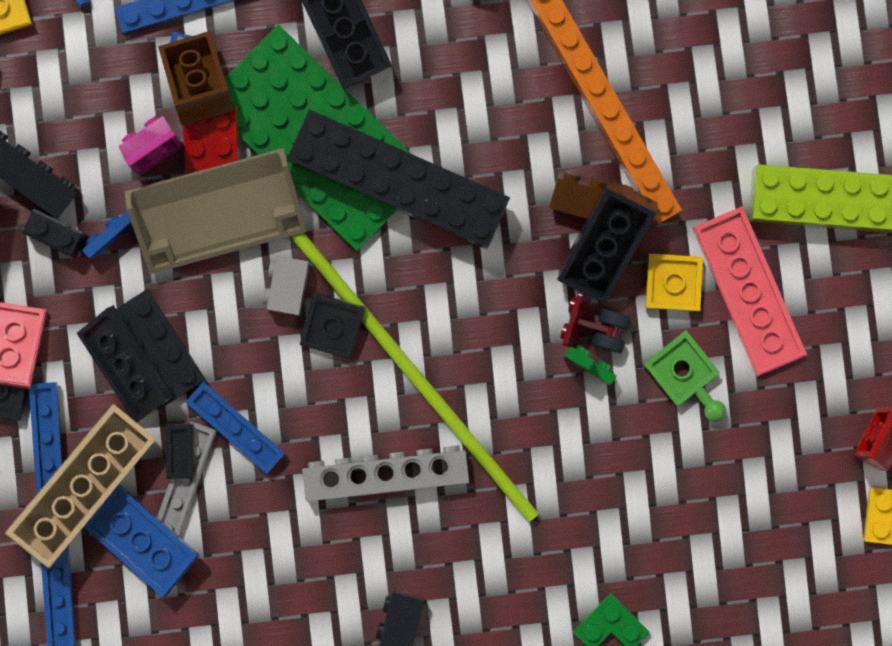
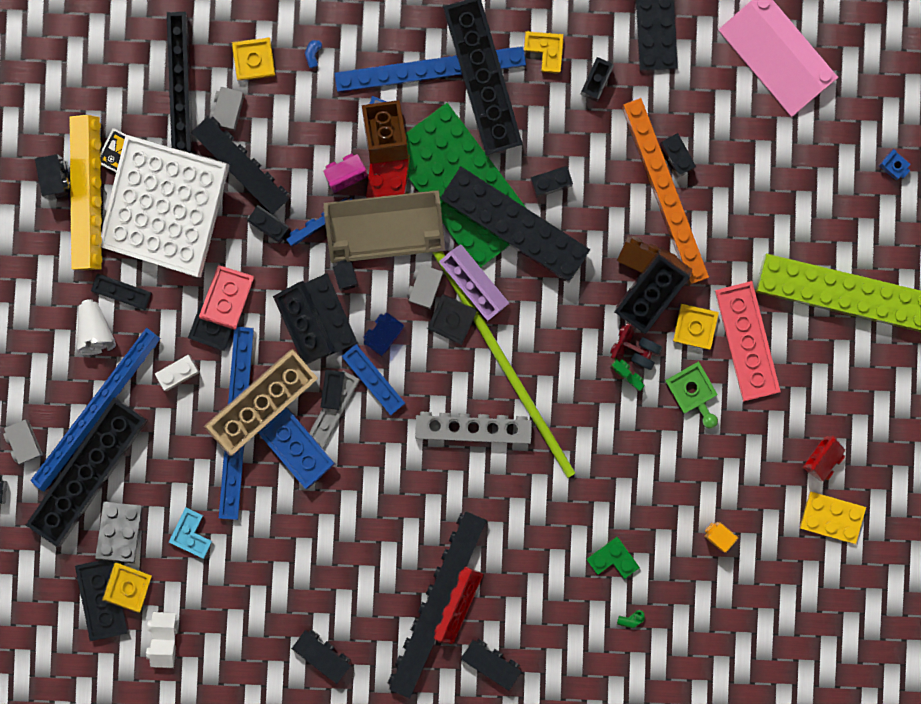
camera: 10 degrees right, 0 degrees up
none -> black brick [333,259,359,292]
none -> clear blue brick [363,312,405,357]
none -> lavender brick [439,244,509,321]
none -> black brick [530,166,573,198]
none -> black brick [660,133,696,178]
none -> light orange brick [704,522,738,553]

